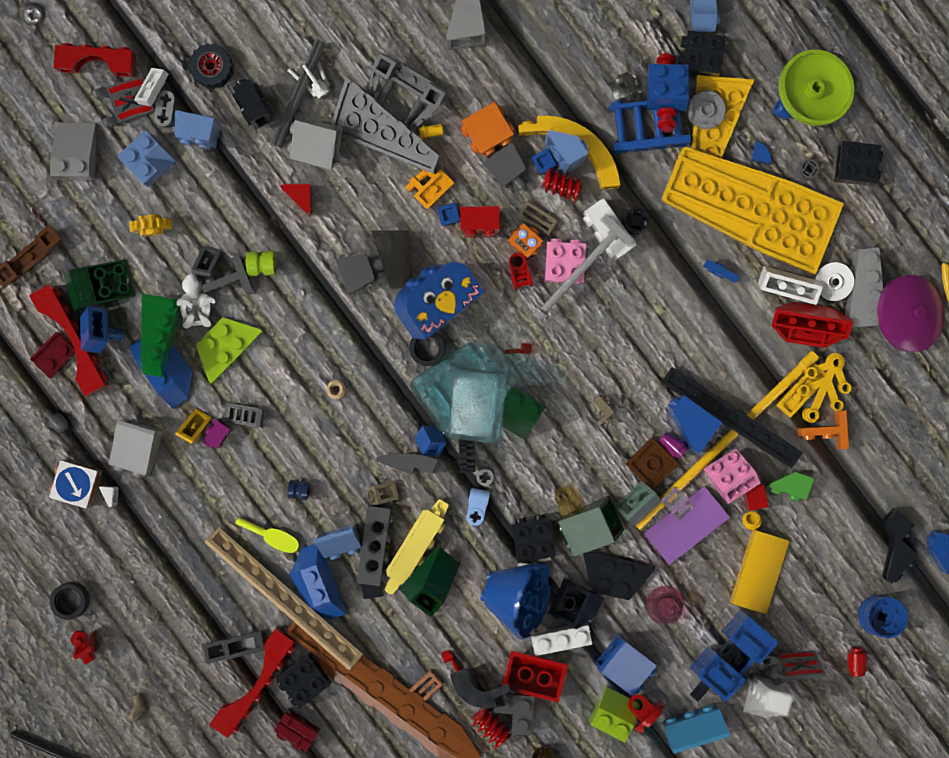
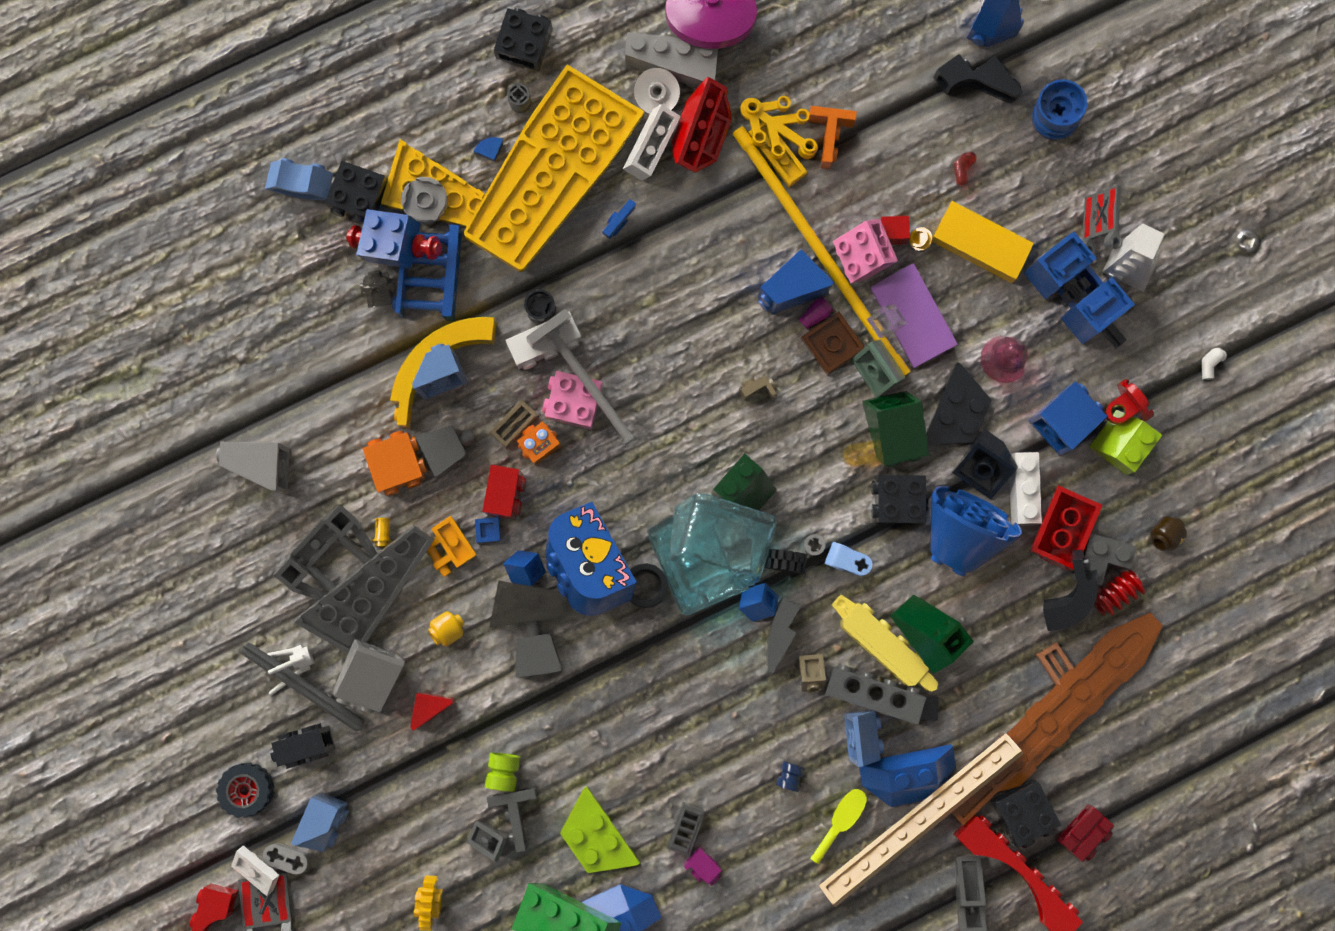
camera: 80 degrees left, 5 degrees down
medium blue slope [117,130,176,188] -> none
yellow slope [176,408,212,444] -> none
white animal [177,273,215,328] -> none
tan plate [326,380,346,399] -> none
red hand [441,650,461,672] -> none
clear red hand [505,343,532,355] -> none
red piece [508,253,533,291] -> none
blue tile [530,148,556,175] -> none
red piece [541,168,583,203] -> none
black plate [661,367,803,469] -> none
dark azure slope [662,704,730,754] -> none
bright green slope [766,471,814,502] -> none
blue piece [773,99,791,120] -> none
lime dish [778,49,854,126] -> none
red brick [847,647,867,677] -> none
none -> yellow head [428,611,465,647]
none -> blue panel [503,550,546,586]
none -> clear red arm [954,151,977,185]

